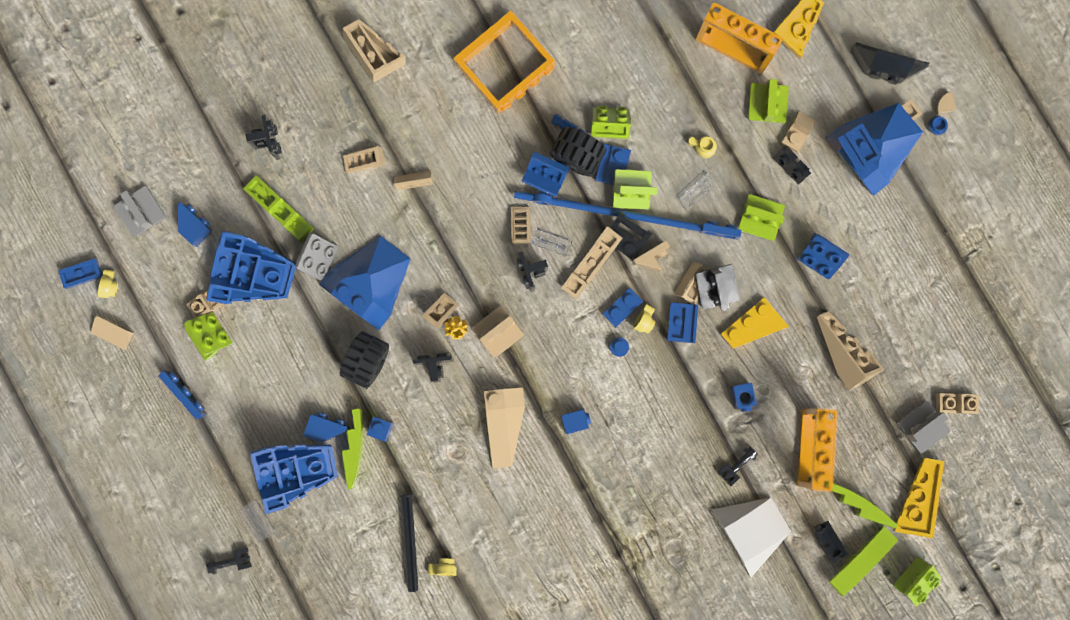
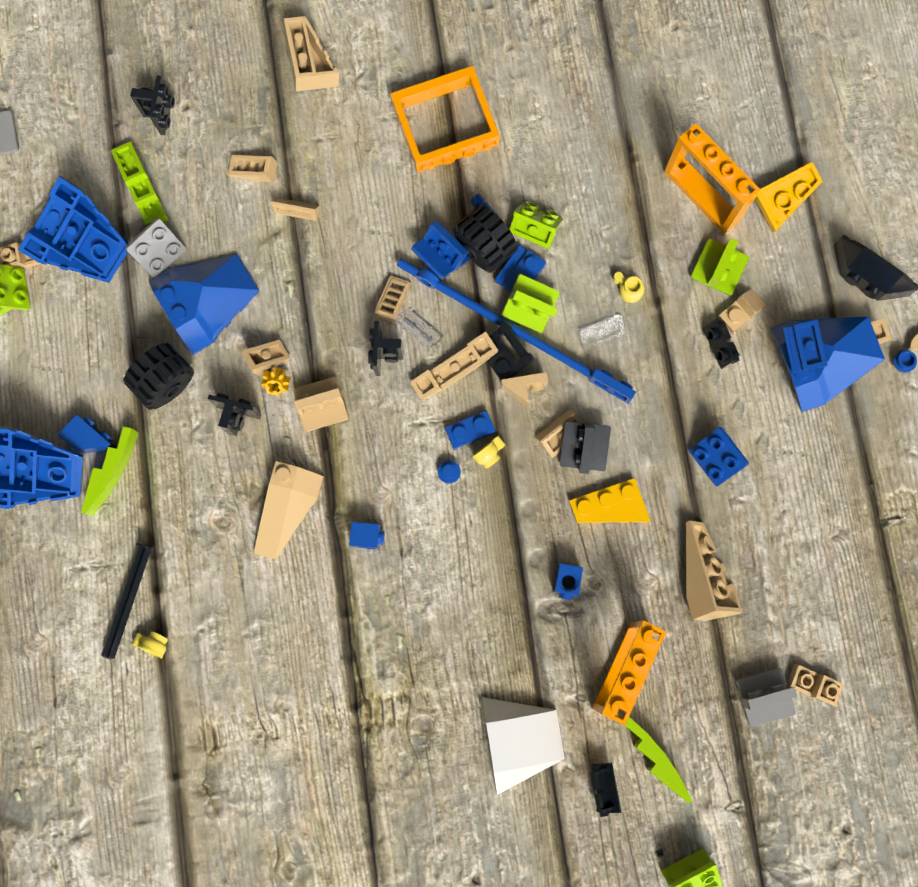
camera: 25 degrees right, 5 degrees down
blue slope [178,202,212,247] -> none
blue brick [367,417,394,442] -> none
blue plate [667,302,698,344] -> none
black hinge [717,446,758,487] -> none
lime bracket [738,194,785,241] -> none
lime slope [829,526,898,597] -> none
yellow wing [893,458,944,538] -> none

